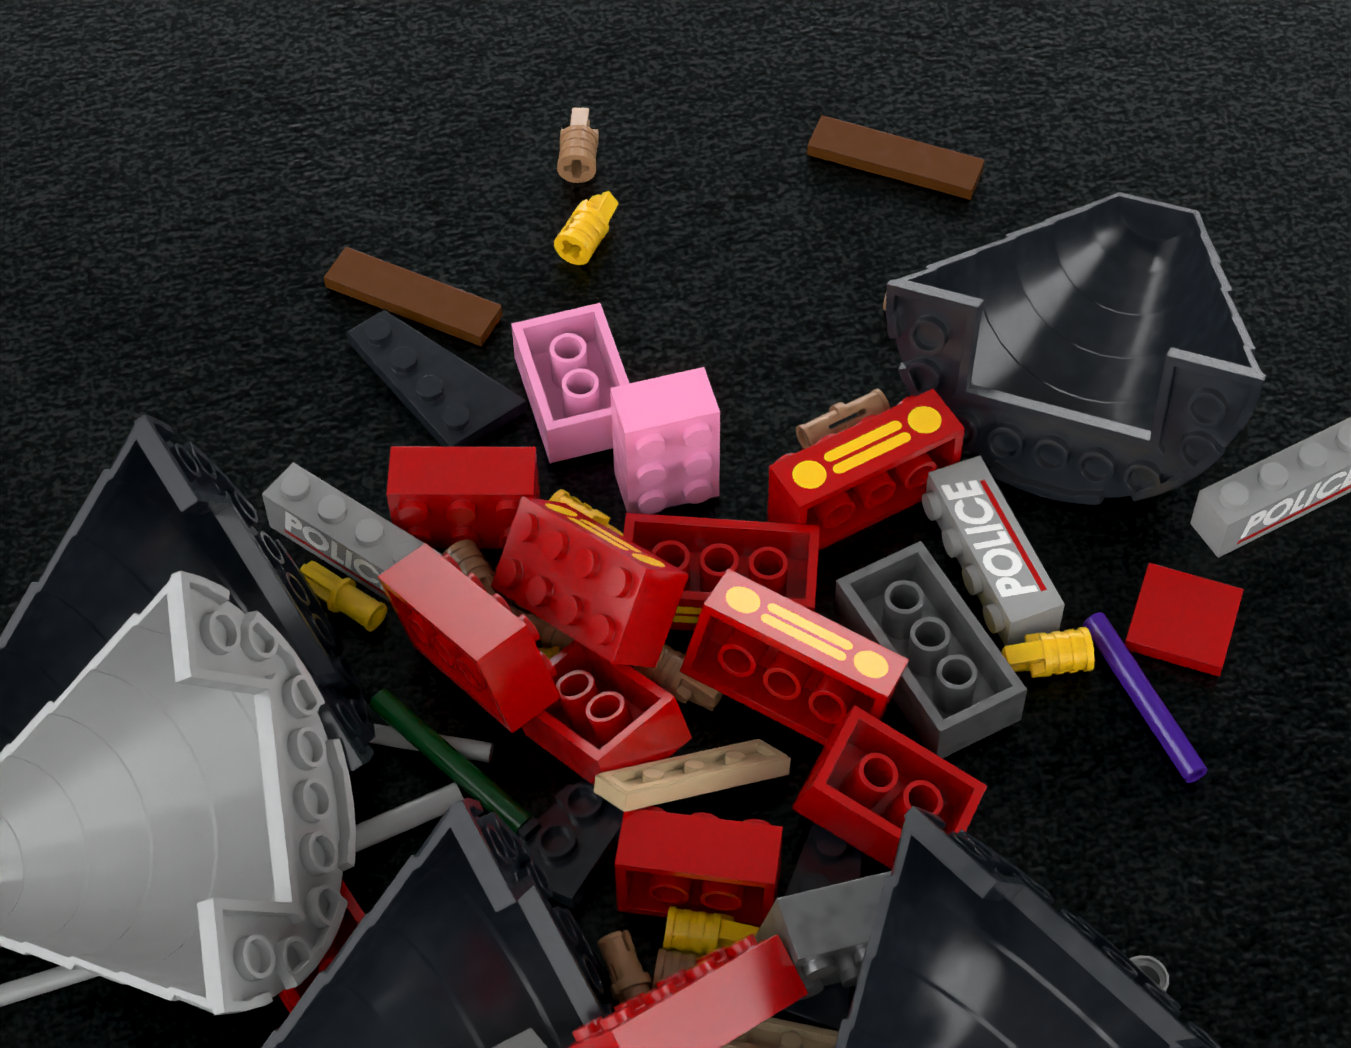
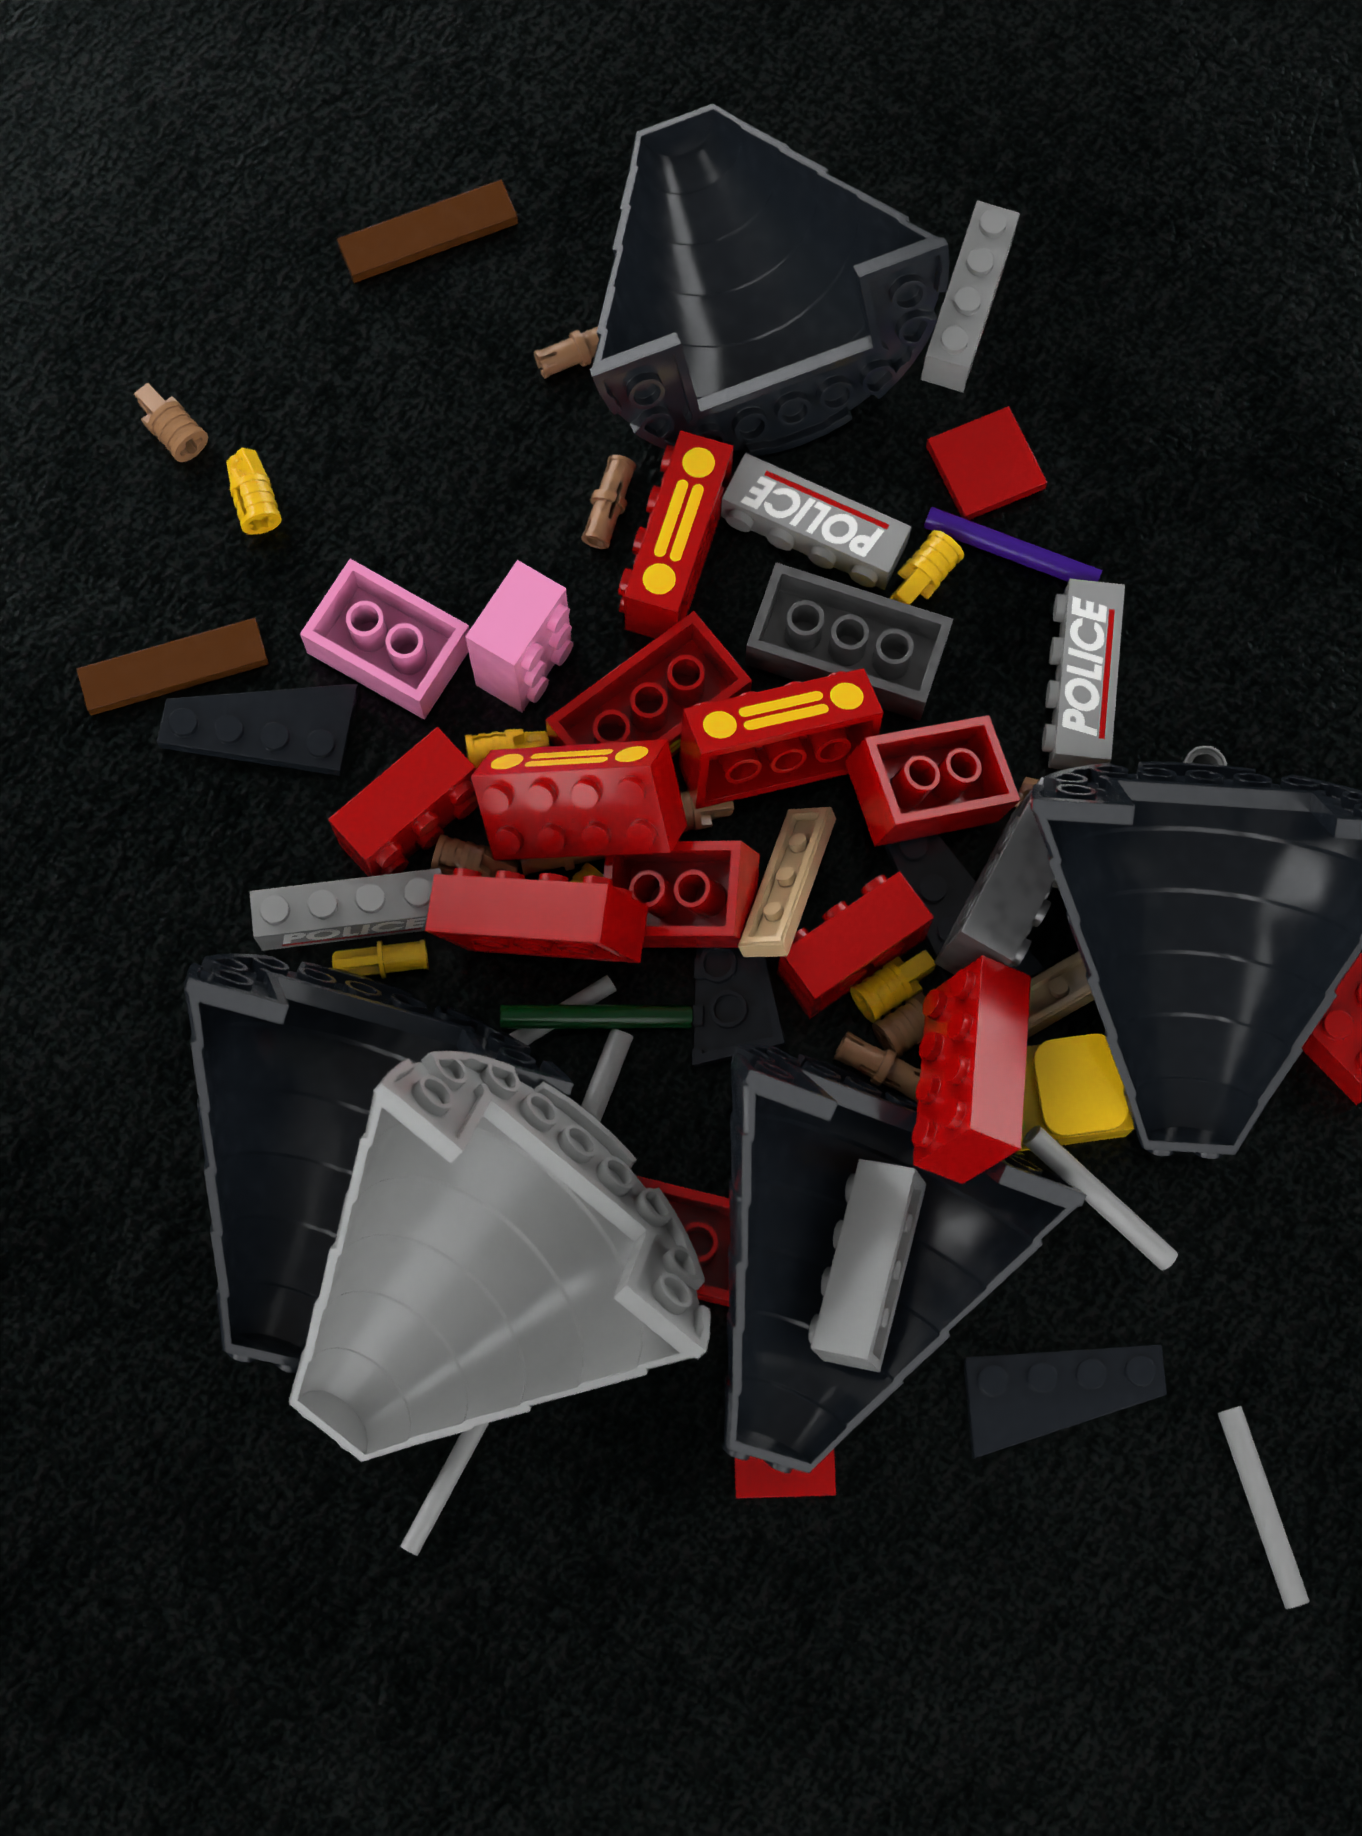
camera: 45 degrees left, 20 degrees up
none -> light grey brick [1042,579,1125,770]

